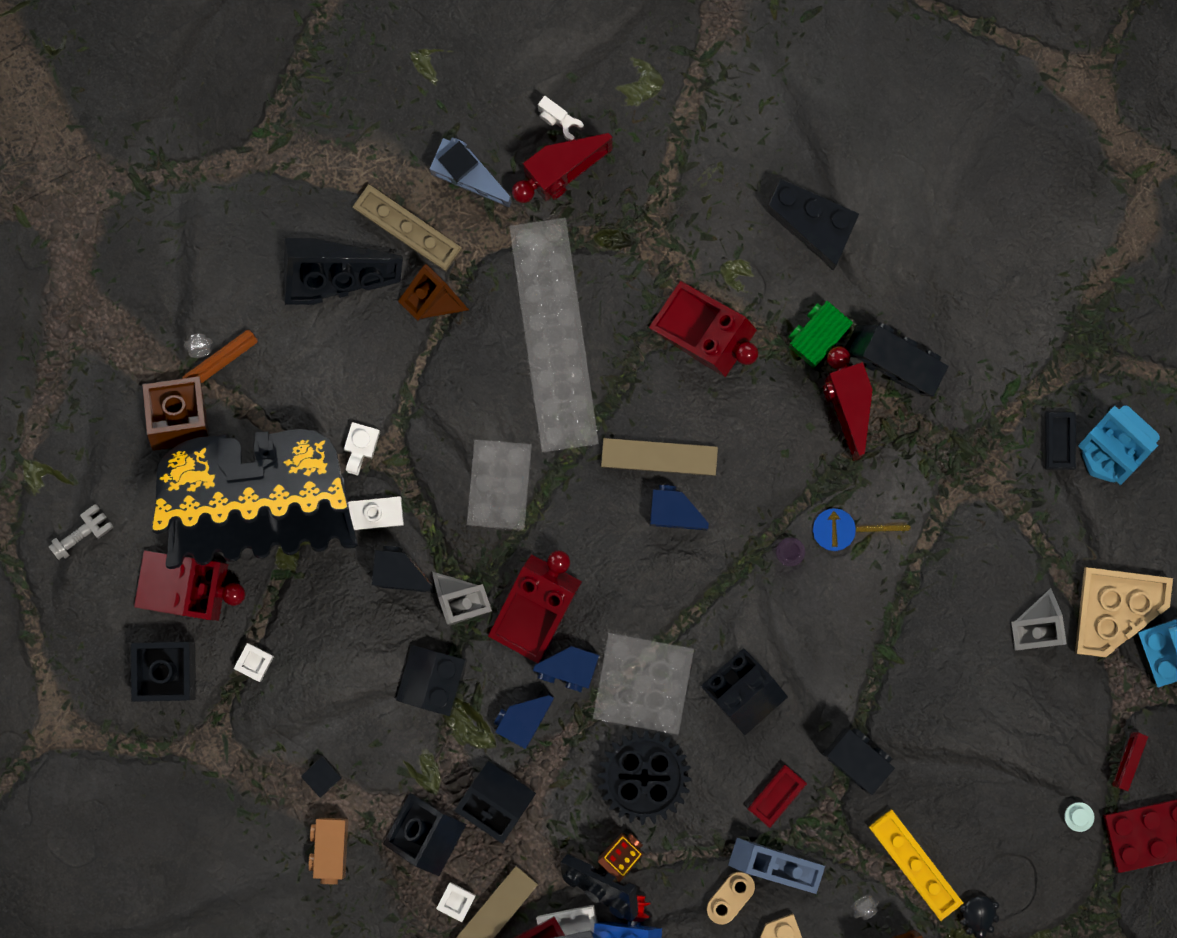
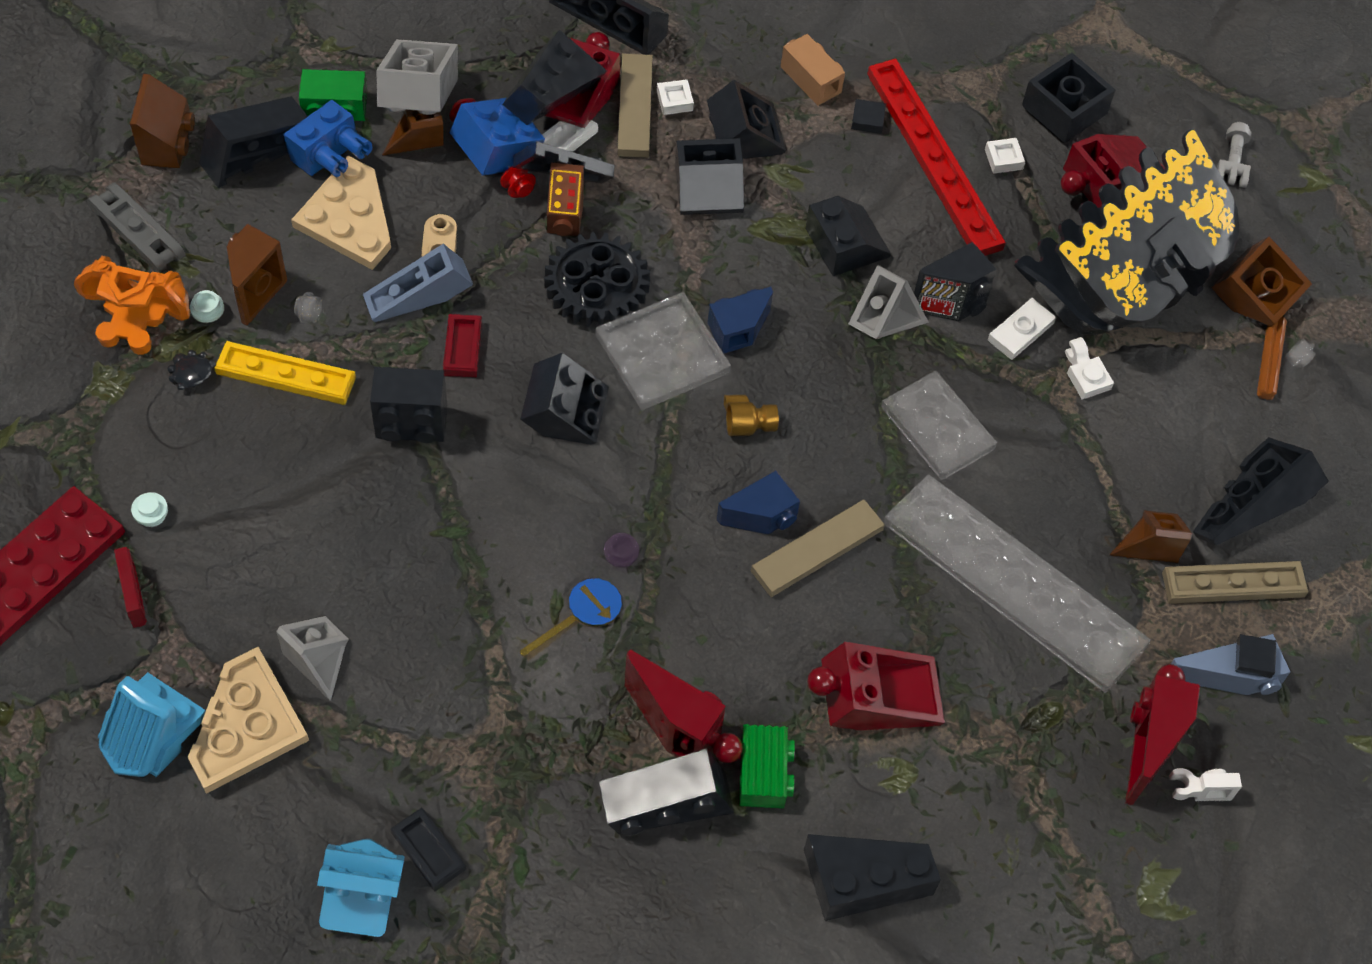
camera: 130 degrees right, 25 degrees down
dark red slope [488,551,582,663] -> none
dark blue slope [494,695,554,749] -> none
none -> pearl gold piece [724,395,779,436]
none -> red plate [867,58,1006,256]

